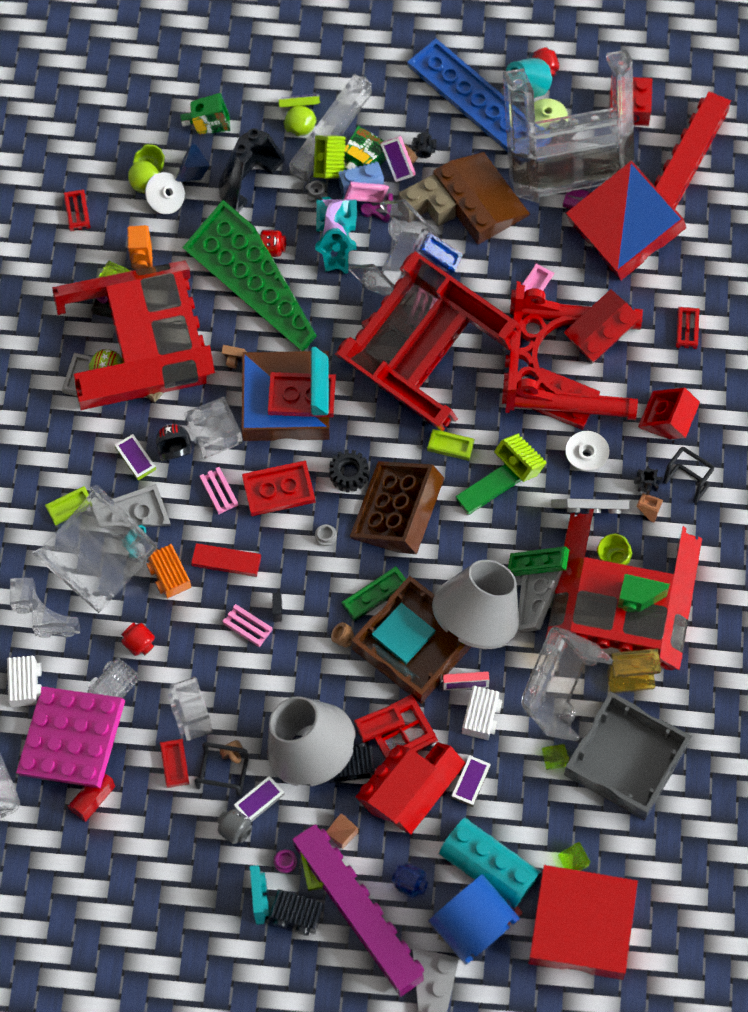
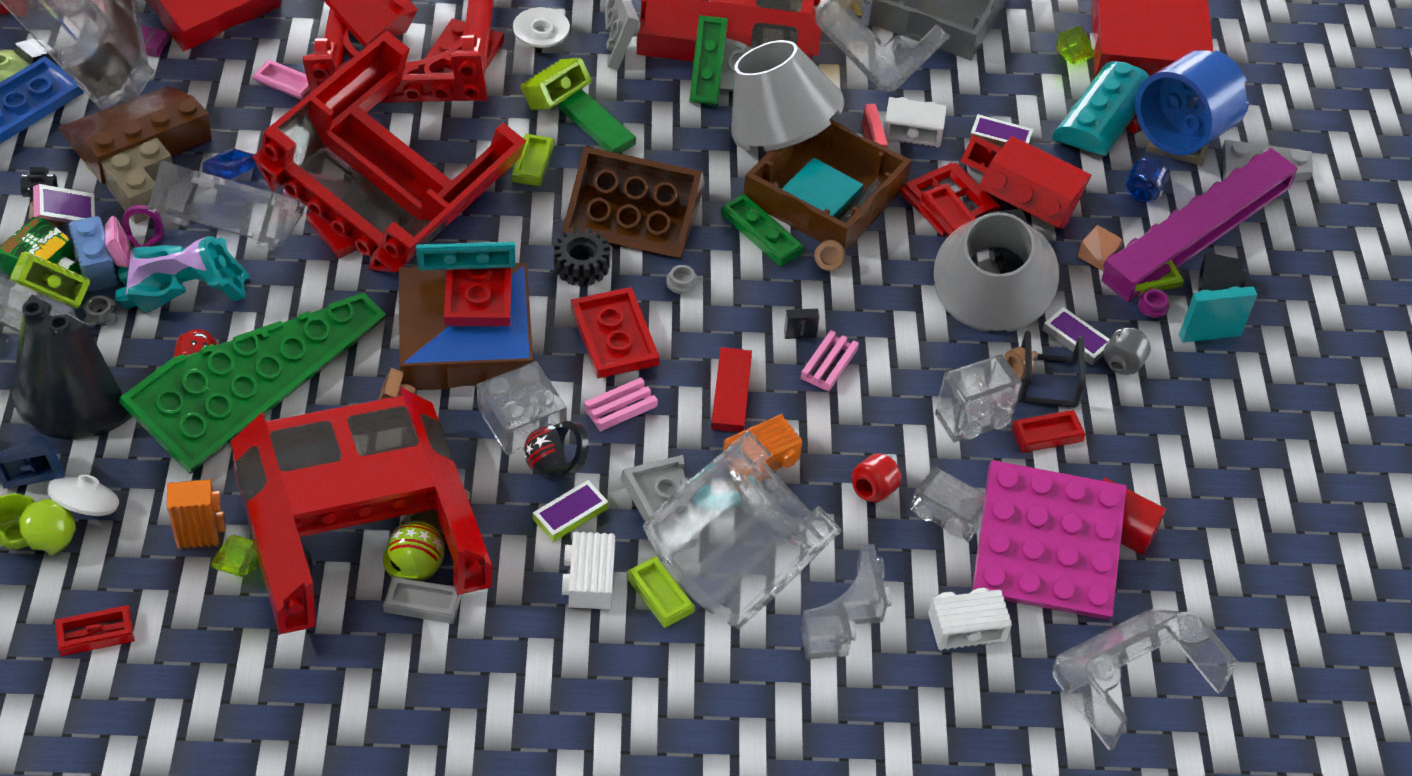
camera: 100 degrees left, 15 degrees down
clear neon green slope [542,744,569,770] -> none
none -> white brick [562,531,615,609]

